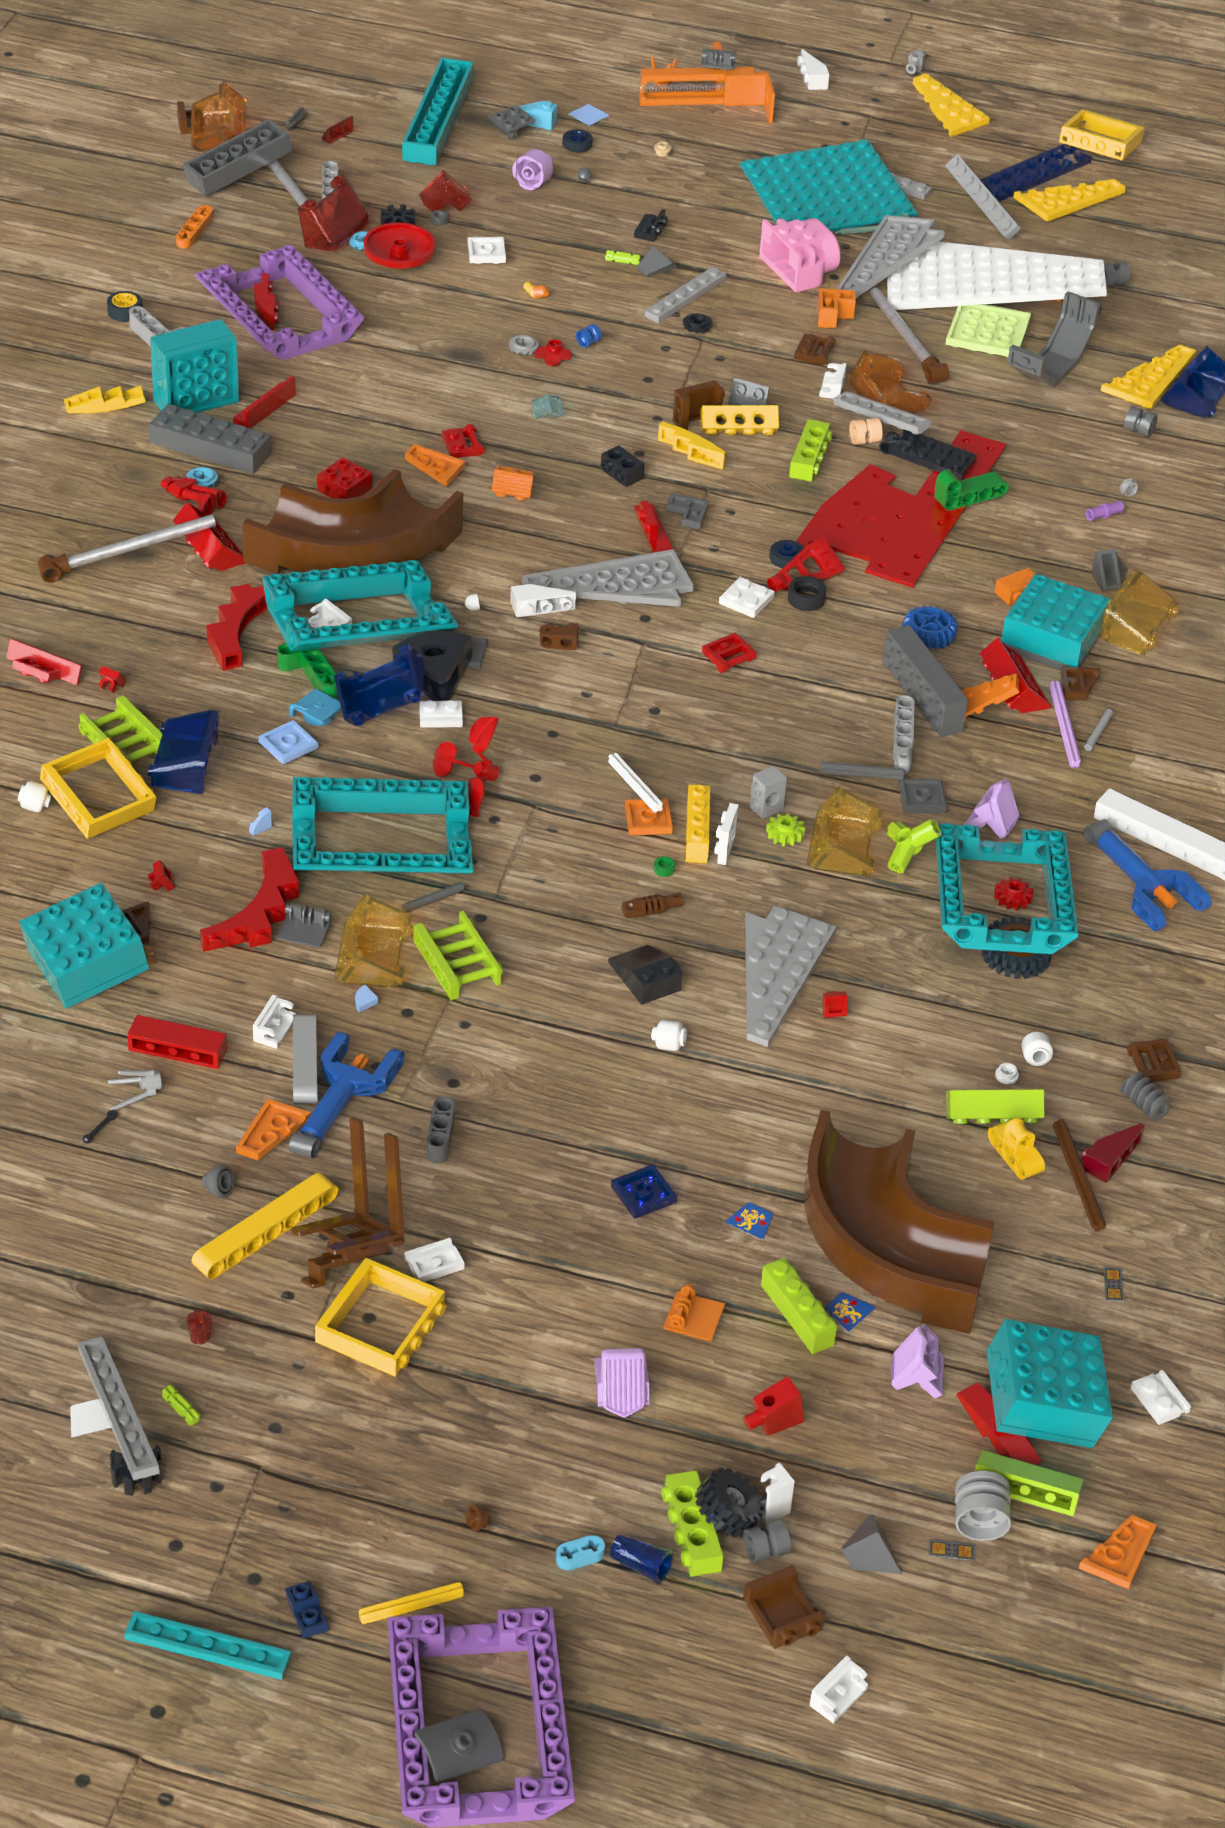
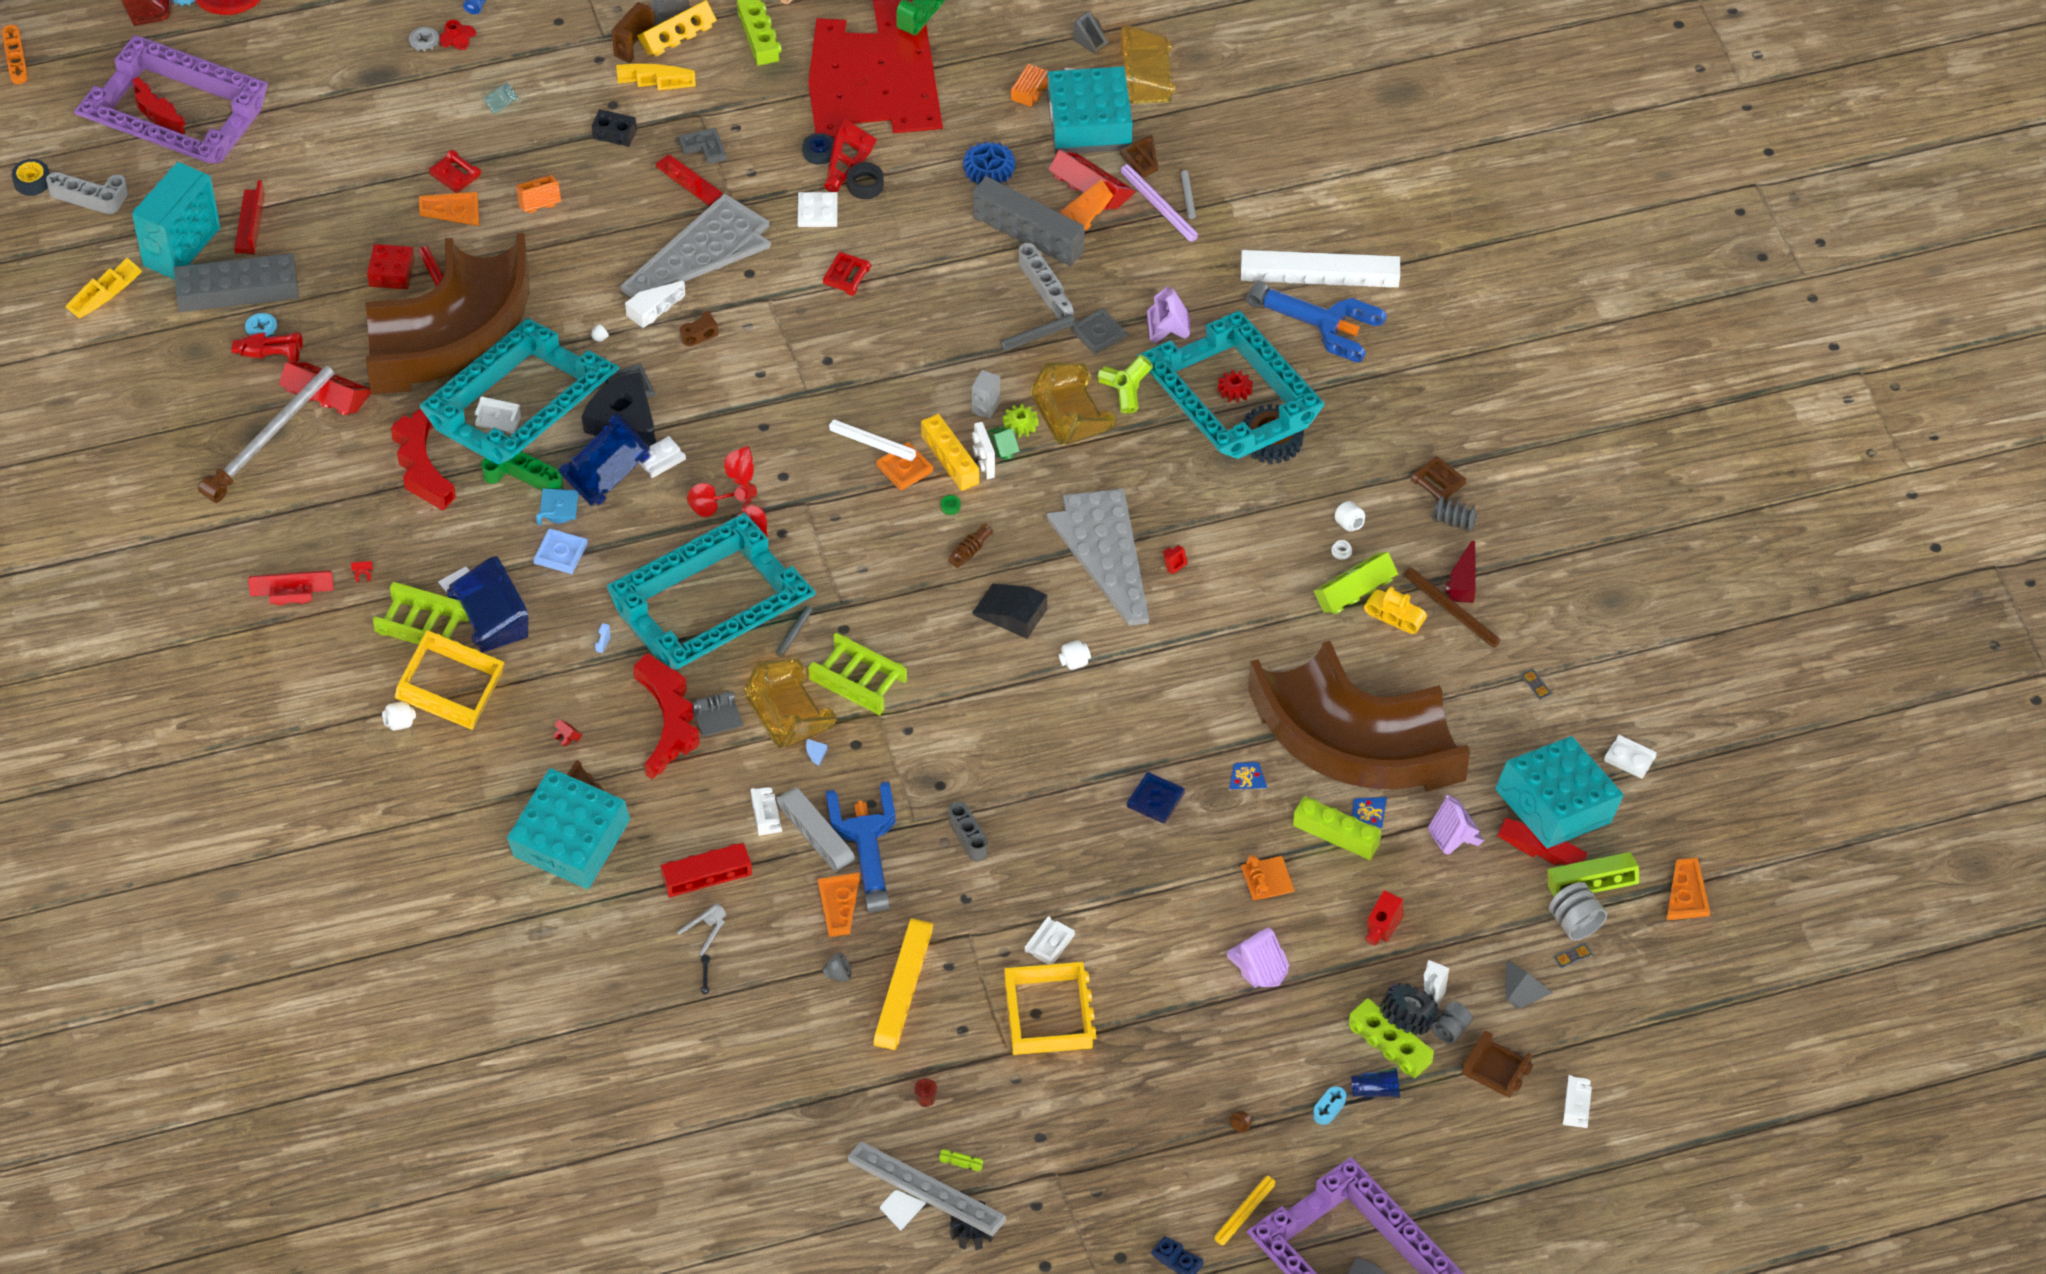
camera: 30 degrees left, 10 degrees up
reddish brown piece [291,1117,405,1289] -> none
none -> slope [986,426,1019,460]

